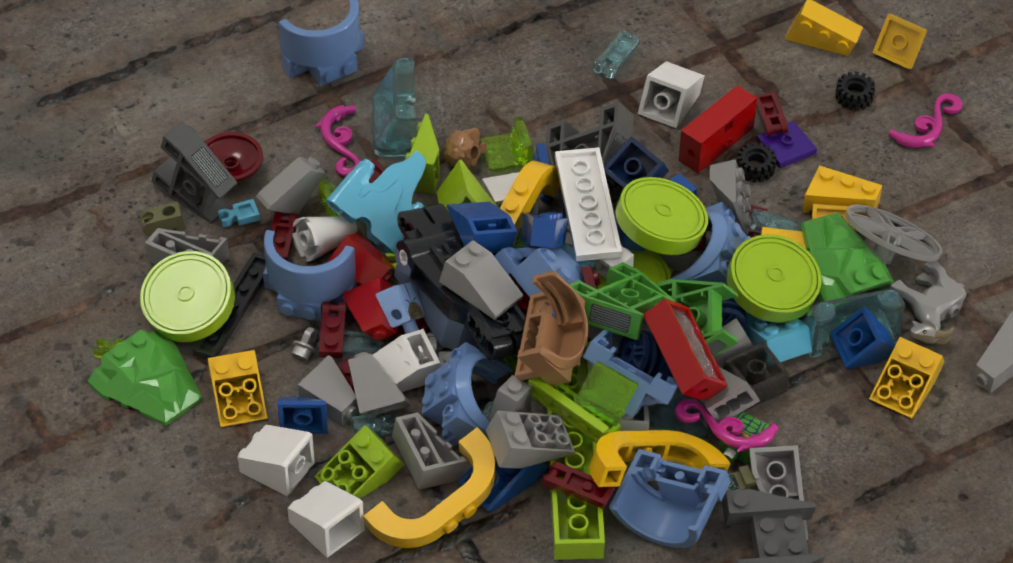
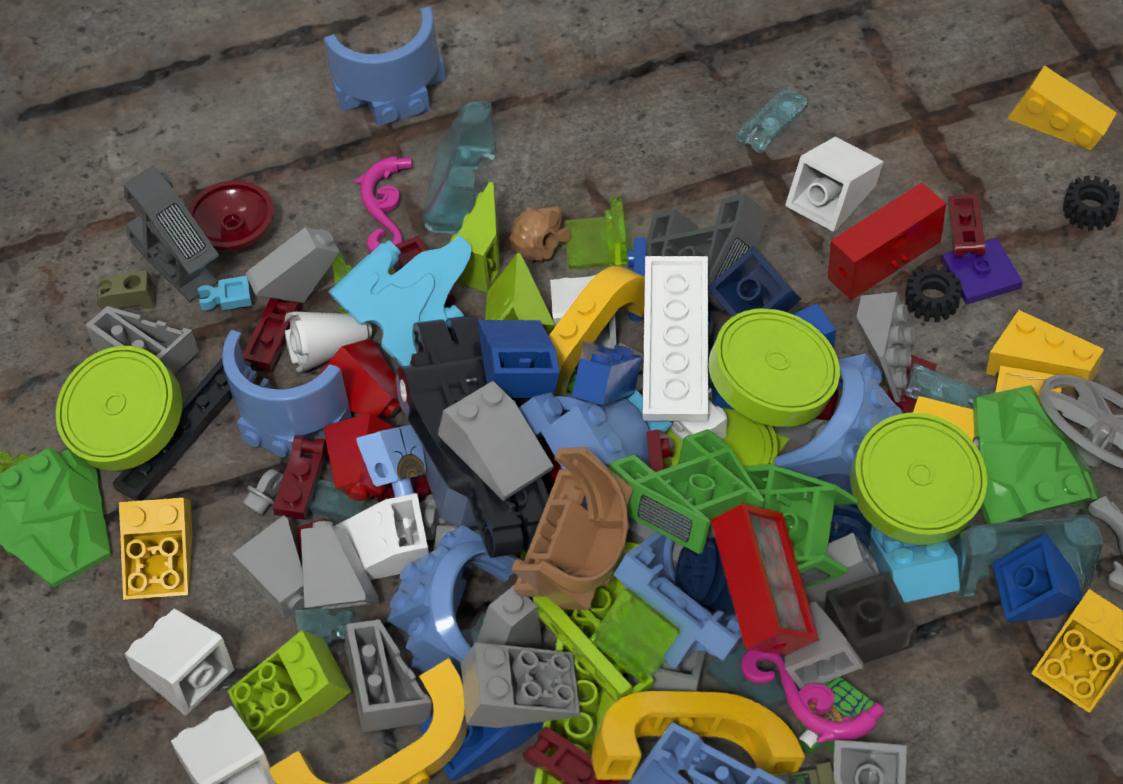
camera: 15 degrees right, 5 degrees up
blue slope [277,396,328,434] -> none

